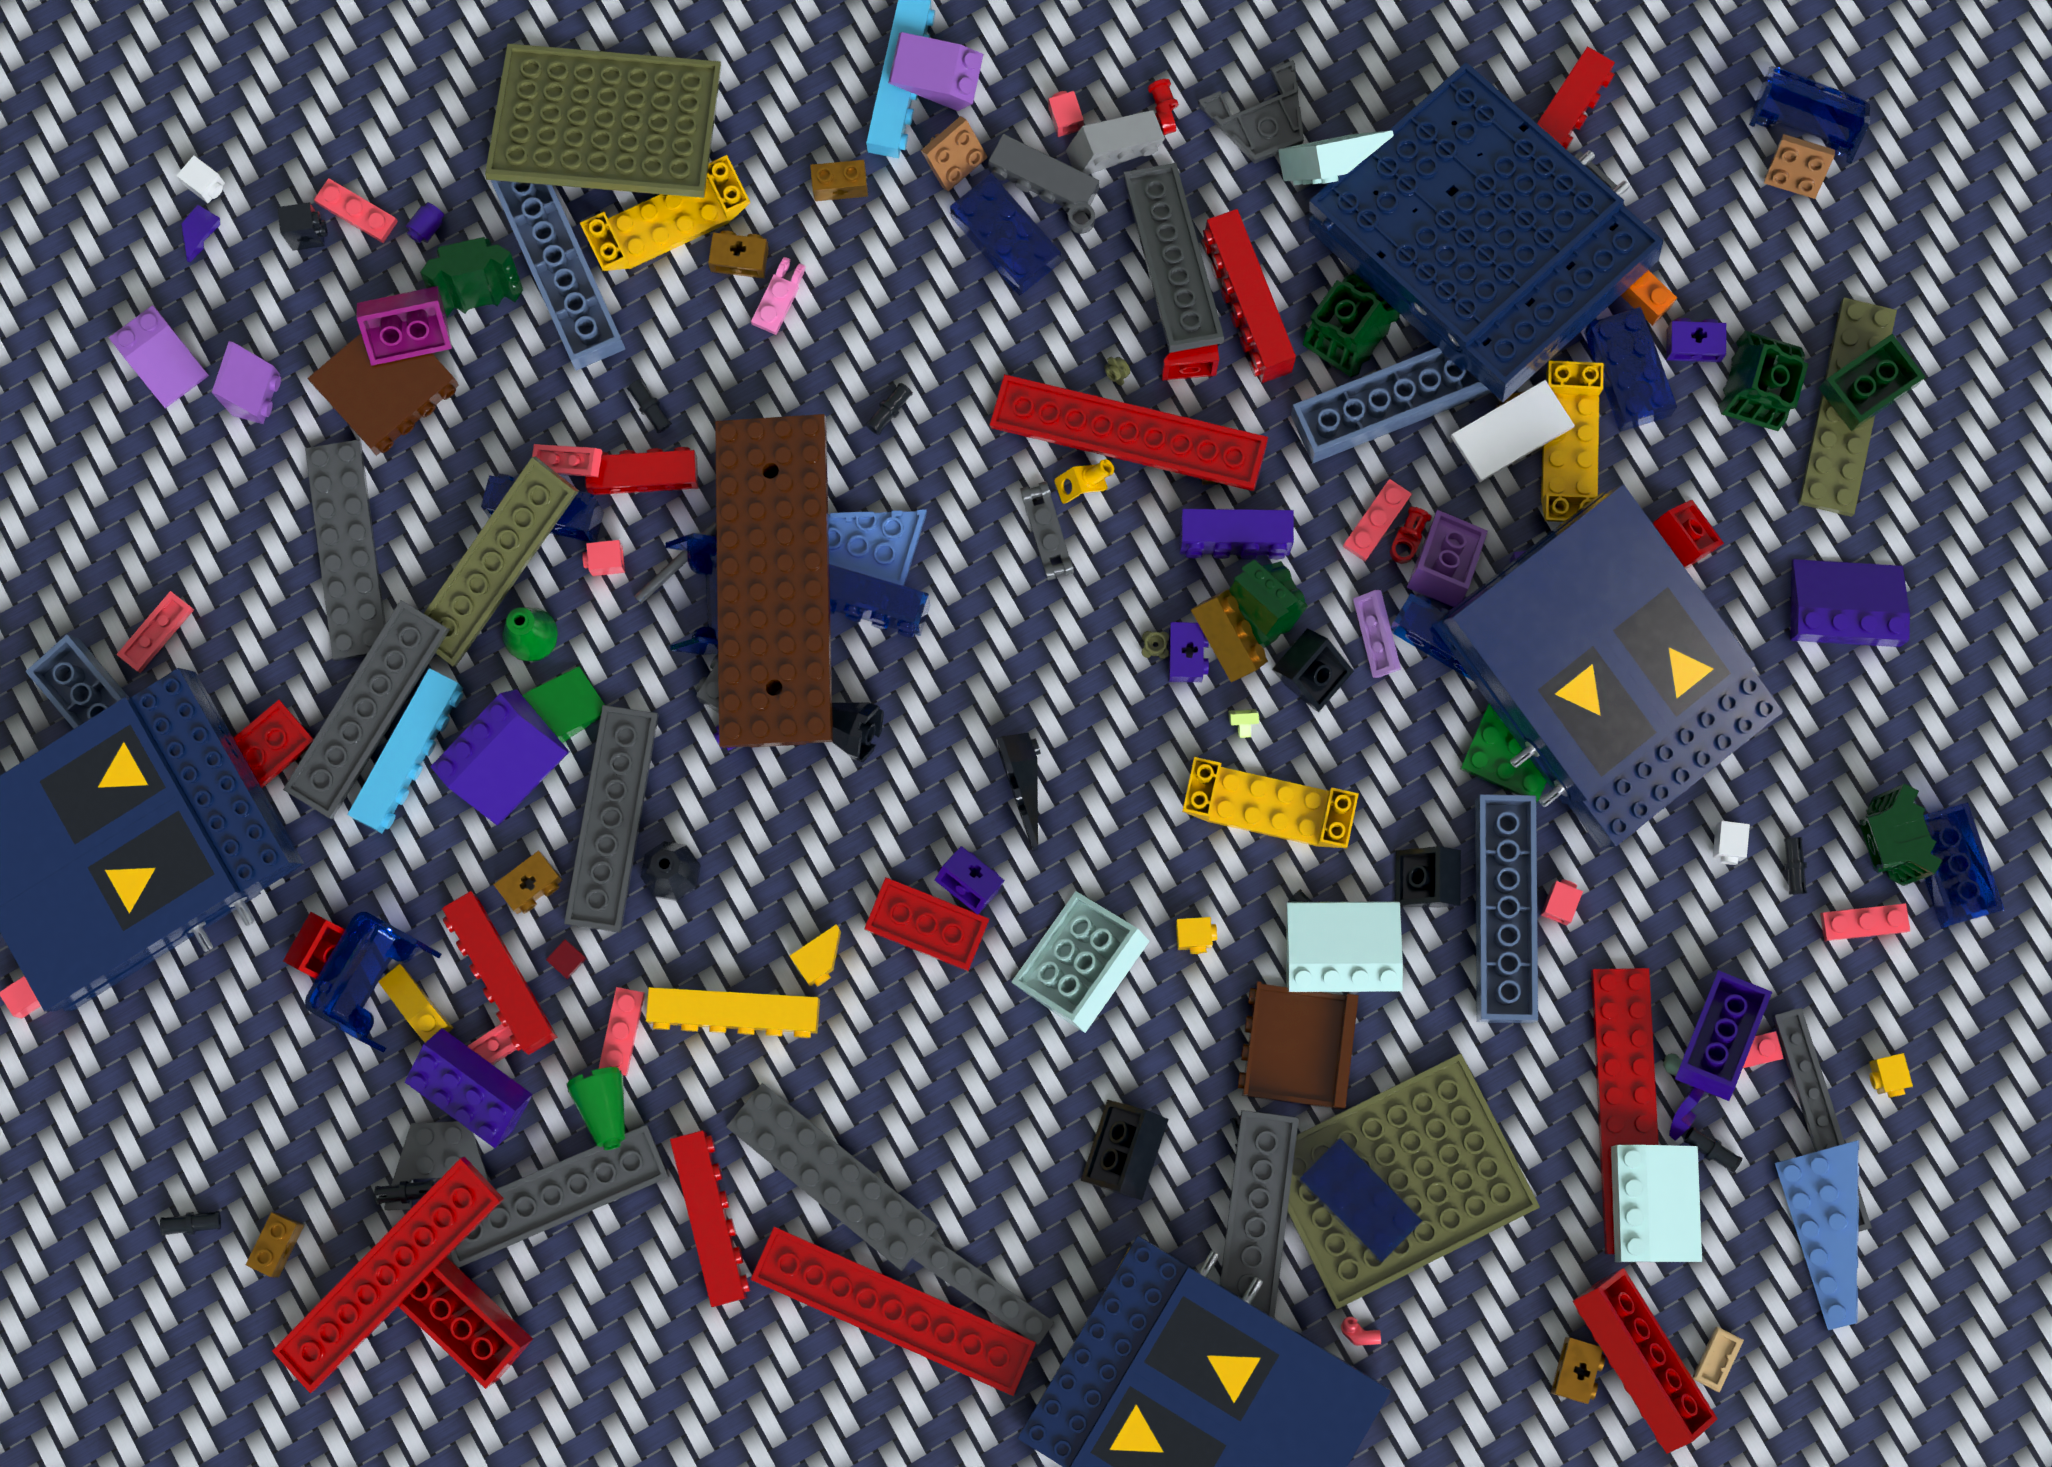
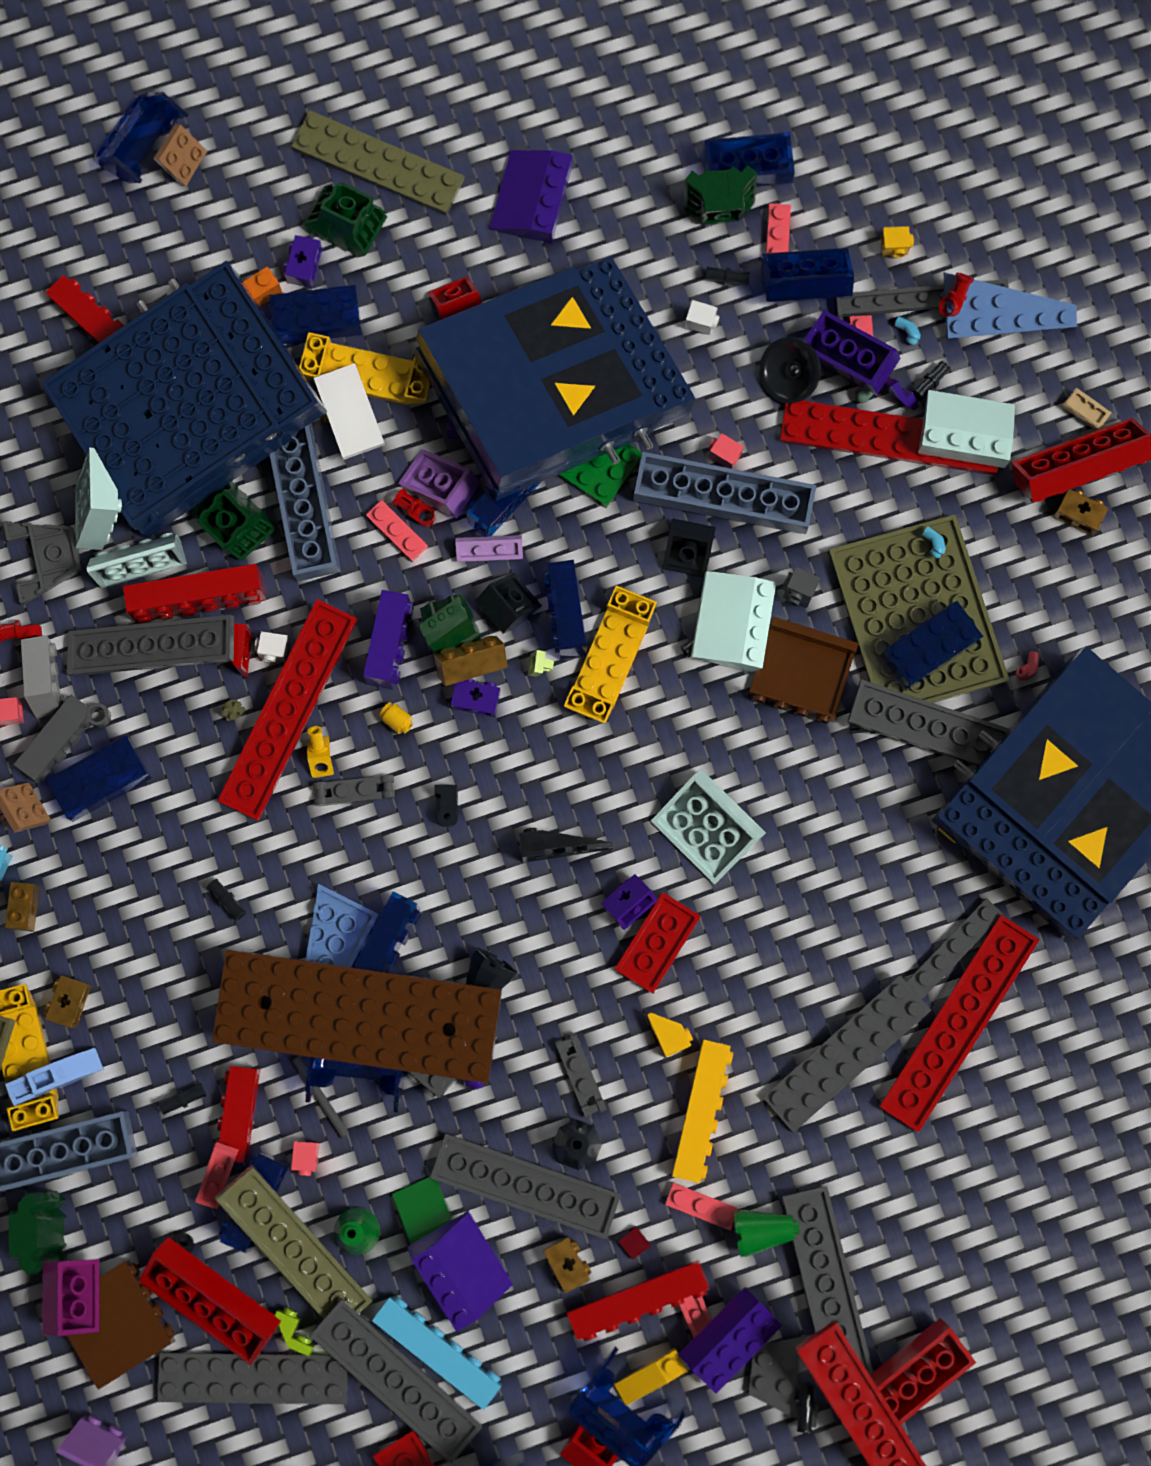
camera: 80 degrees left, 0 degrees up
red brick [670,1130,750,1307] -> none
bright pink hinge [751,257,806,335] -> none
black slope [1081,1100,1169,1201] -> none
olive plate [1141,631,1169,659] -> none
yellow brick [1176,917,1217,954] -> none
dark green brick [1818,334,1925,432] -> none
none -> light blue slope [5,1048,104,1106]
none -> light aqua slope [87,533,187,588]
none -> red brick [138,1237,281,1365]
none -> black plate [172,1233,194,1253]
none -> white brick [255,631,290,663]
none -> lime slope [275,1307,315,1356]
none -> yellow brick [379,702,413,734]
none -> black leg [434,785,458,828]
none -> clear blue brick [543,559,587,660]
none -> dark grey plate [555,1033,607,1119]
none -> black dish [759,337,821,403]
none -> clear blue brick [761,248,854,302]
none -> dark grey brick [782,567,821,608]
none -> medium azure arm [894,316,921,345]
none -> medium azure arm [922,526,946,558]
none -> red connector [939,272,974,317]

